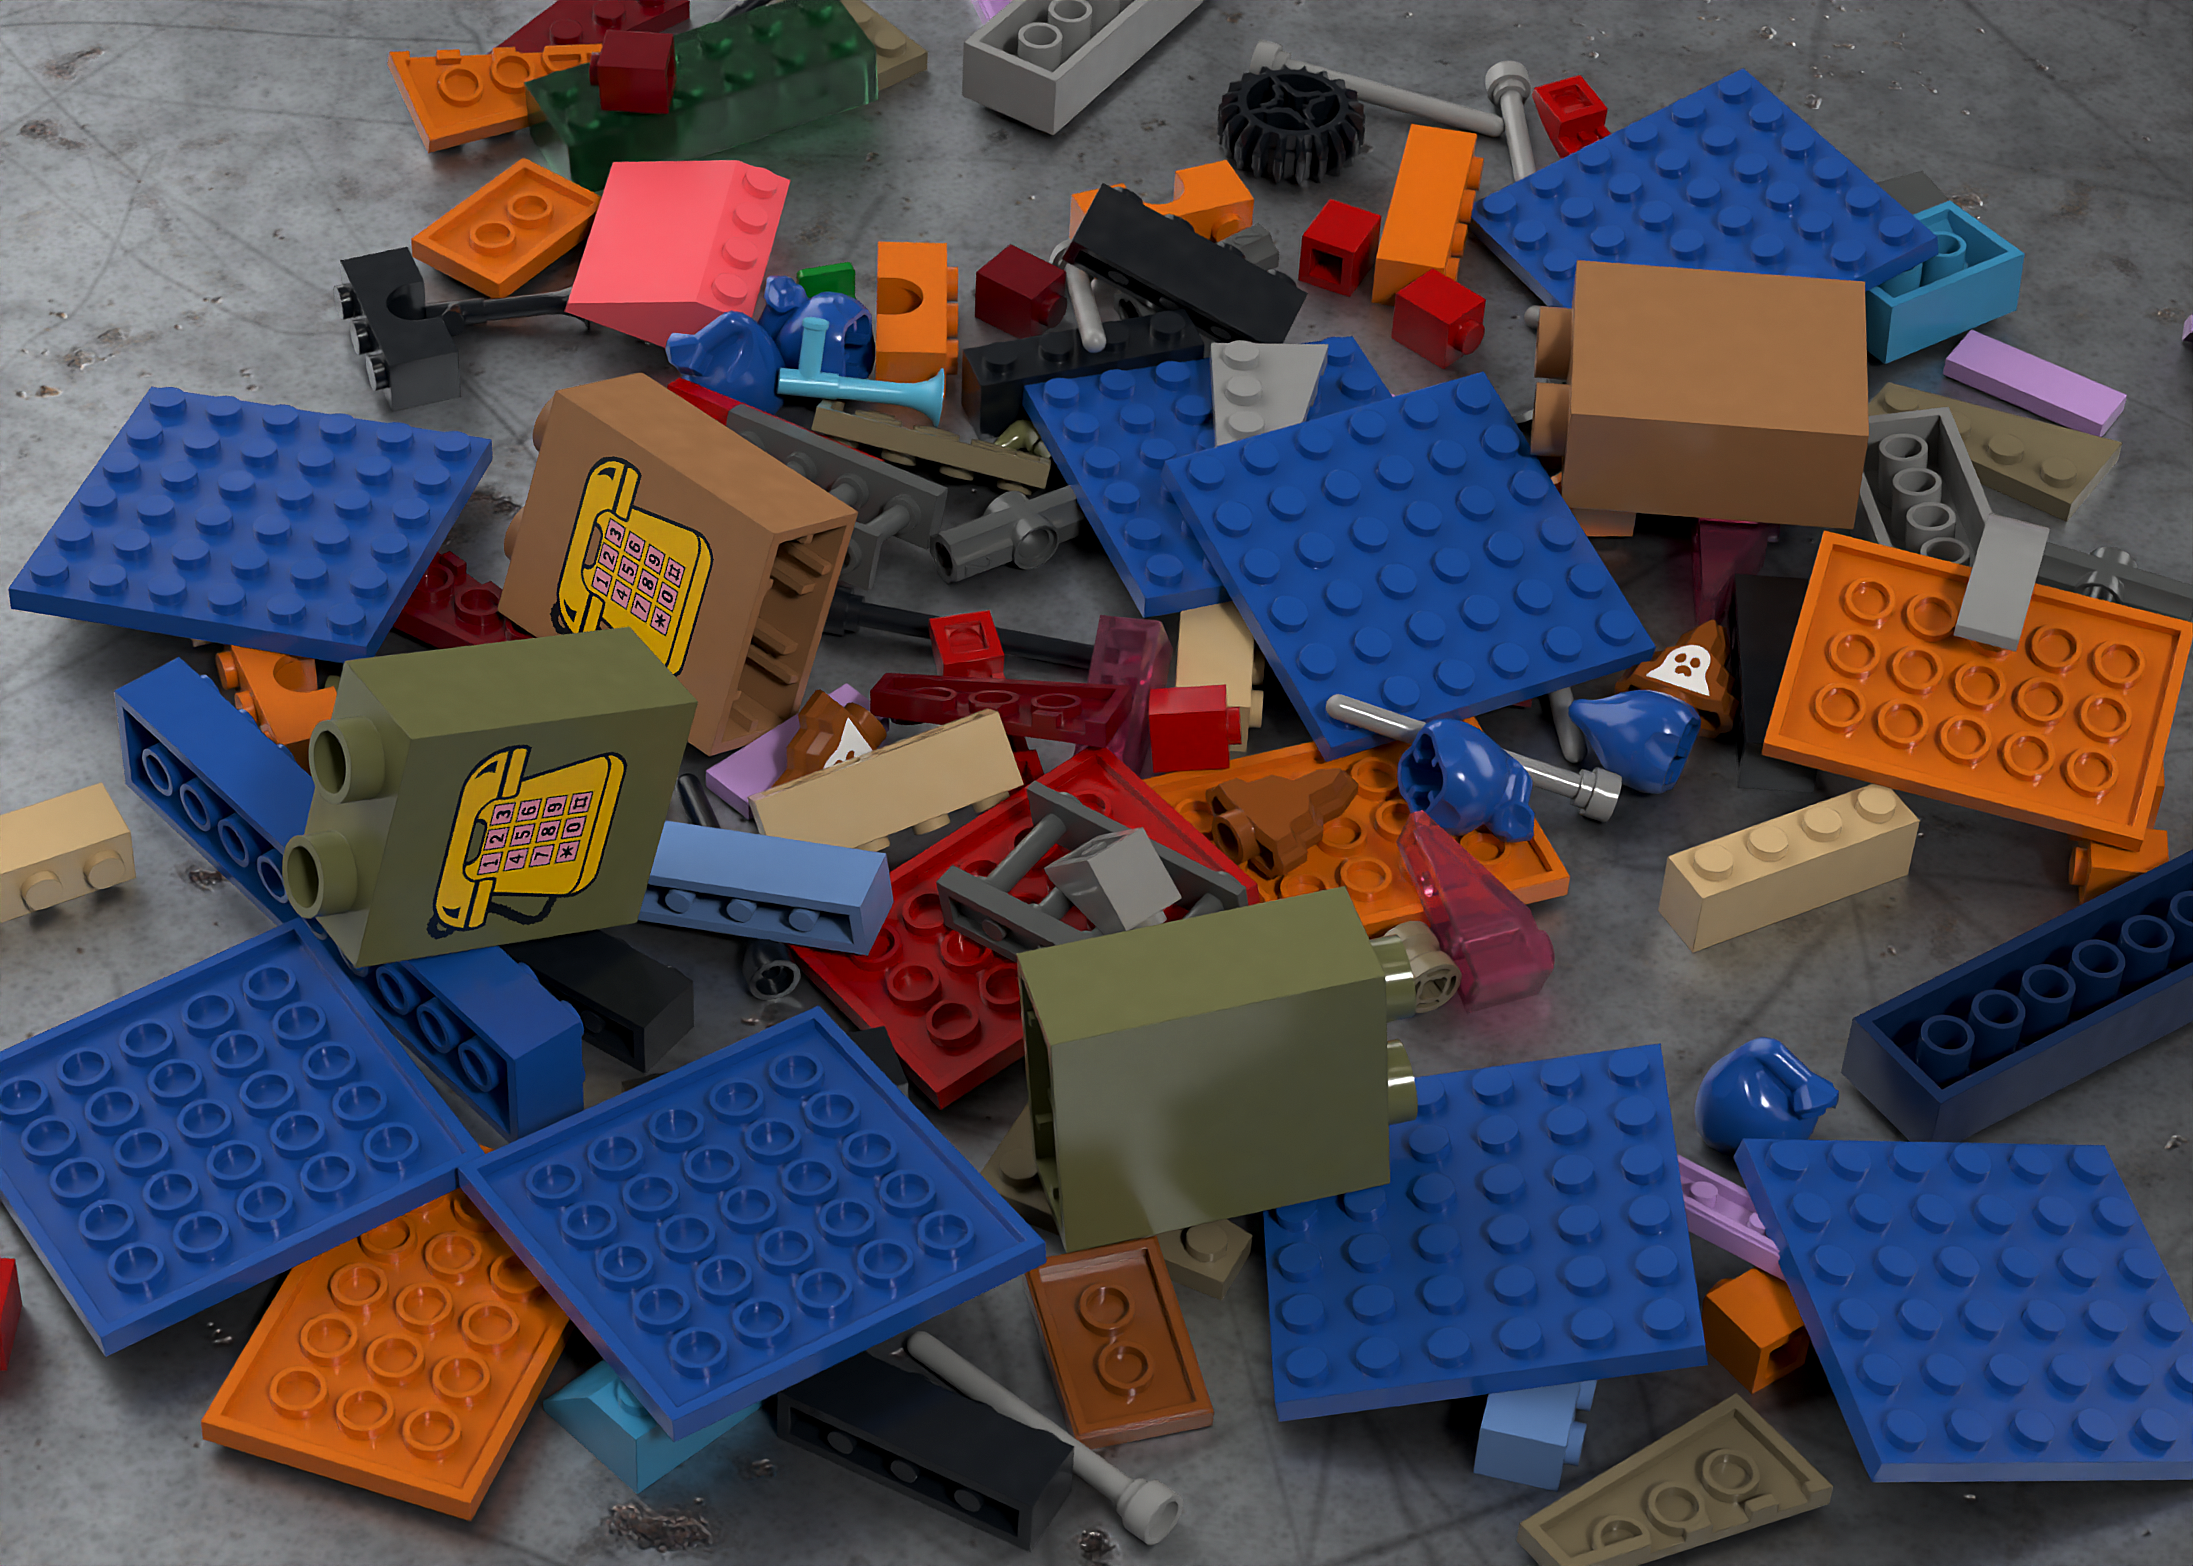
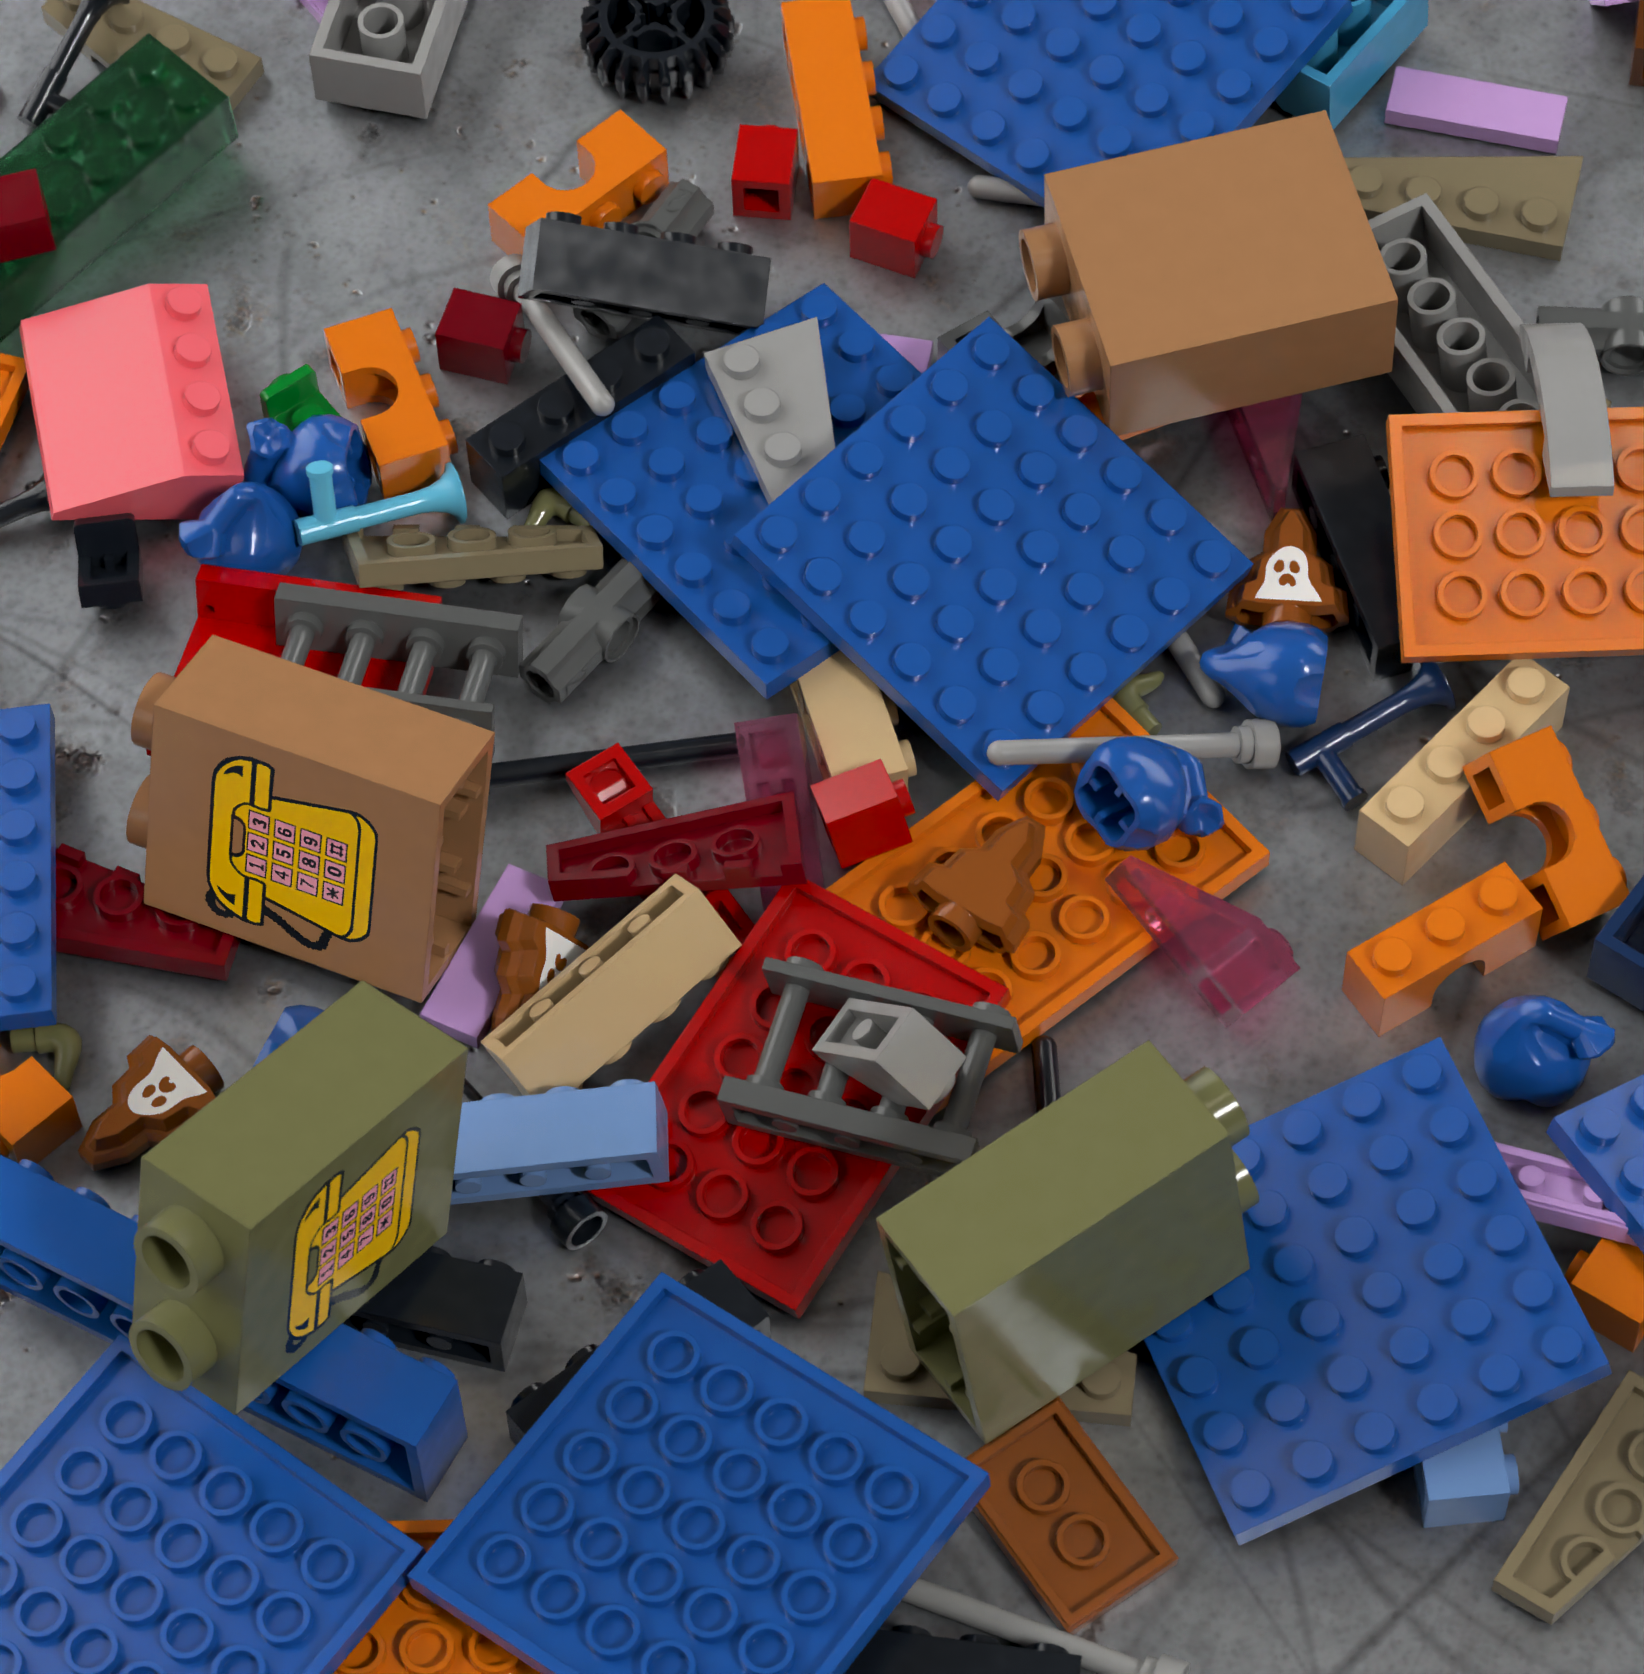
camera: 15 degrees left, 15 degrees up
dark tan wheel [1383,921,1462,1013] -> none
none -> black bracket [74,513,143,609]
none -> olive animal [1113,671,1164,735]
none -> dark blue piece [1285,662,1456,811]
none -> orange arch [1342,861,1543,1037]
none -> orange arch [1462,725,1629,941]

